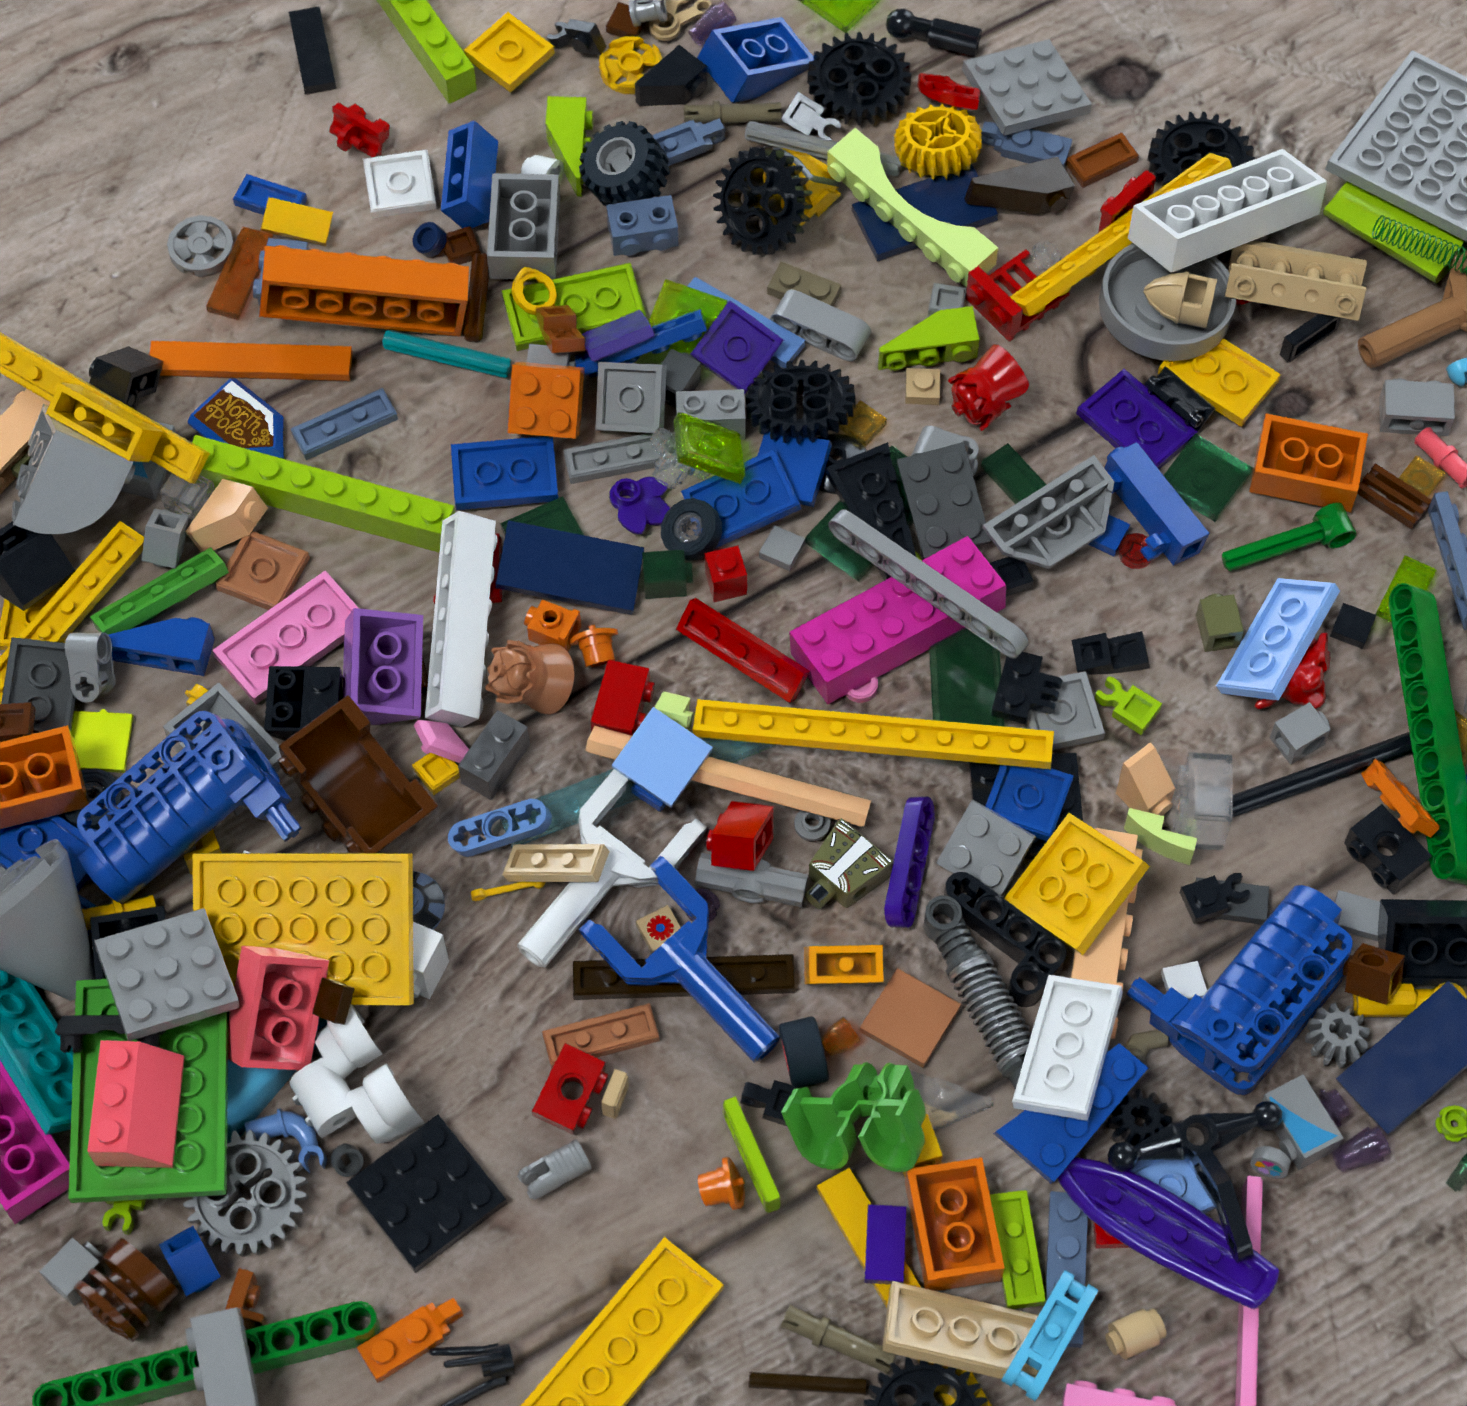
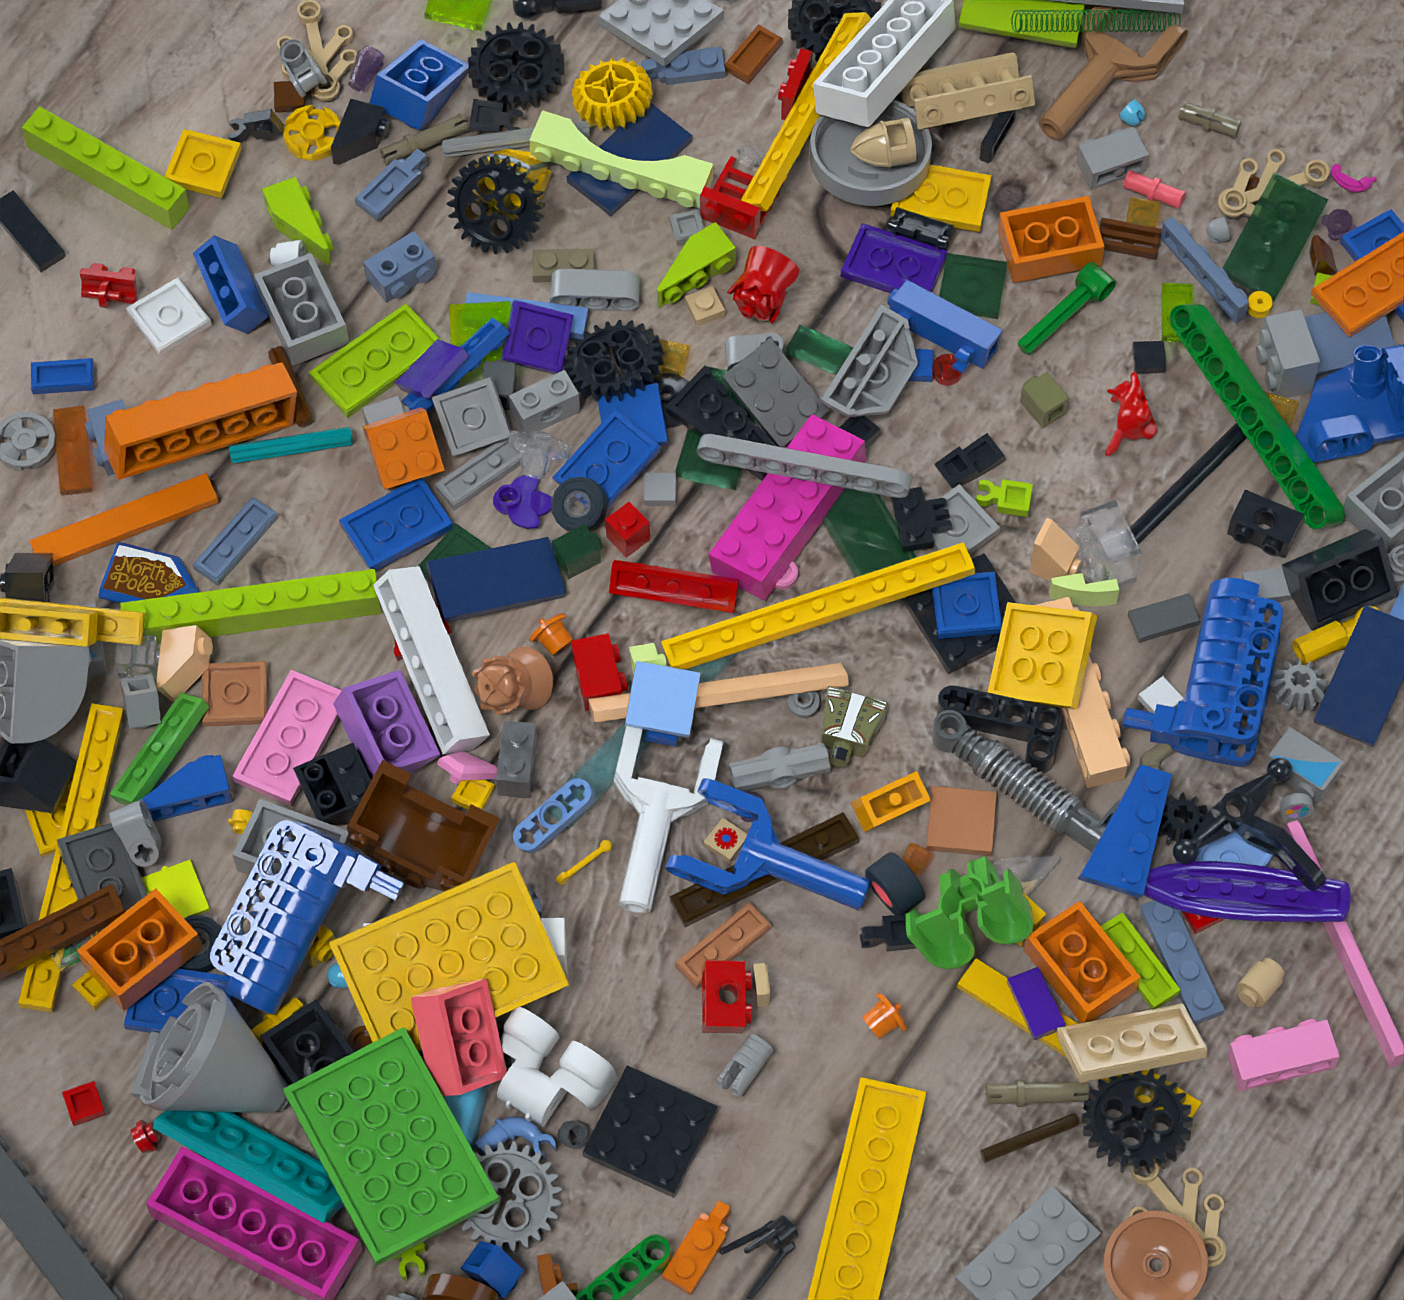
camera: 25 degrees left, 0 degrees up
black piece [55,1015,165,1053] -> none
coral slope [87,1040,185,1168] -> none
light grey plate [94,908,239,1041] -> none
yellow tile [261,197,333,246] -> none
dark brown tile [312,977,355,1025] -> none
dark blue tile [413,222,447,257] -> none
reddish brown tile [443,226,481,265] -> none
tan tile [502,844,610,882] -> none
yellow piece [511,267,557,315] -> none
orange brick [524,599,581,652] -> none
dark orange slope [536,305,585,353] -> none
black wheel [579,121,670,206] -> none
clear neon green tile [673,412,745,484] -> none
red brick [706,801,773,871] -> none
lime tile [723,1096,781,1213] -> none
dark purple beam [884,796,935,928] -> none
red tile [917,73,981,110] -> none
light grey plate [936,800,1036,897] -> none
dark brown slope [964,156,1075,214] -> none
medium azure plate [1001,1270,1098,1402] -> none
white tile [1012,975,1123,1121] -> none
black plate [1179,873,1250,924] -> none
light blue tile [1216,578,1340,701] -> none
light grey brick [1270,702,1331,765] -> none
clear purple plate [1319,1088,1350,1127] -> none
clear purple cone [1331,1126,1391,1173] -> none
reddish brown brick [1342,943,1405,1005] -> none
orange hinge [1361,758,1440,838] -> none

